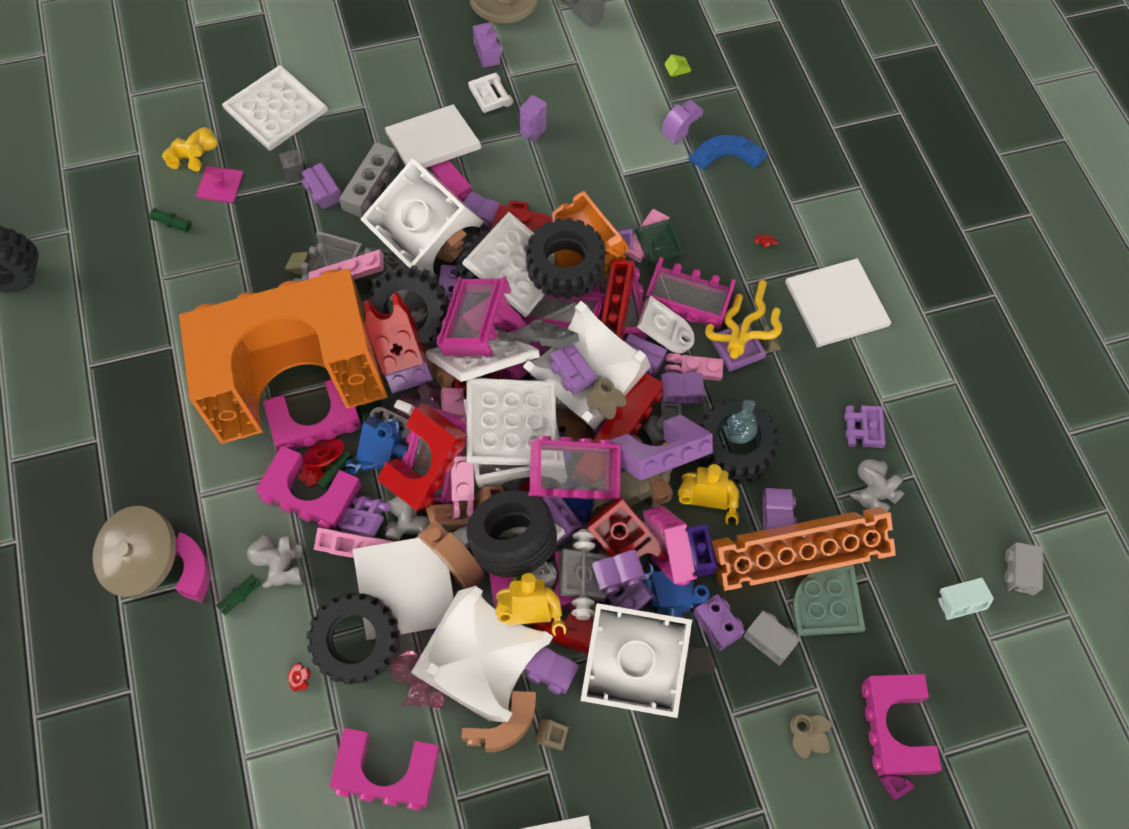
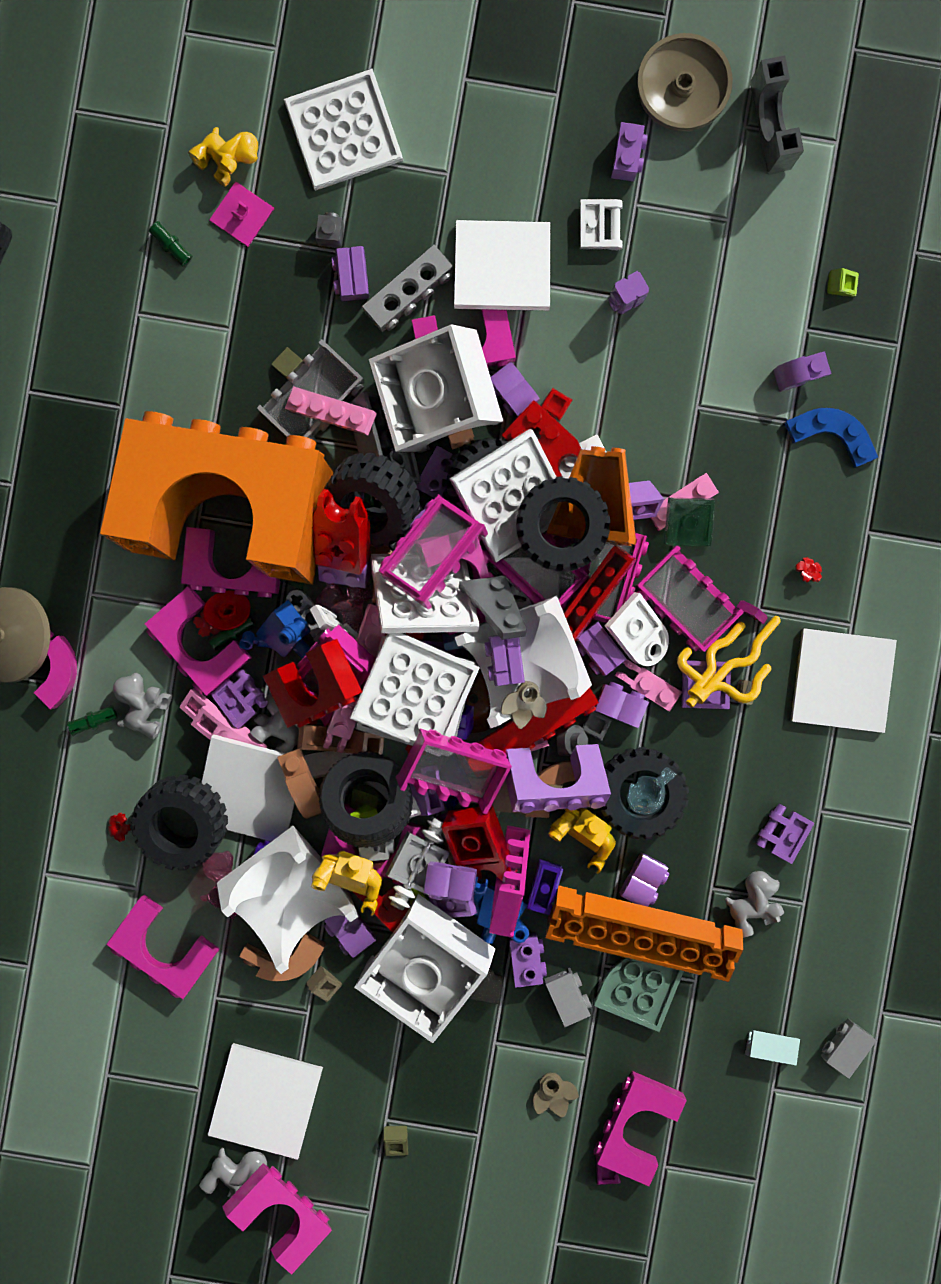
camera: 30 degrees right, 25 degrees up
none -> magenta tile [737,600,768,624]

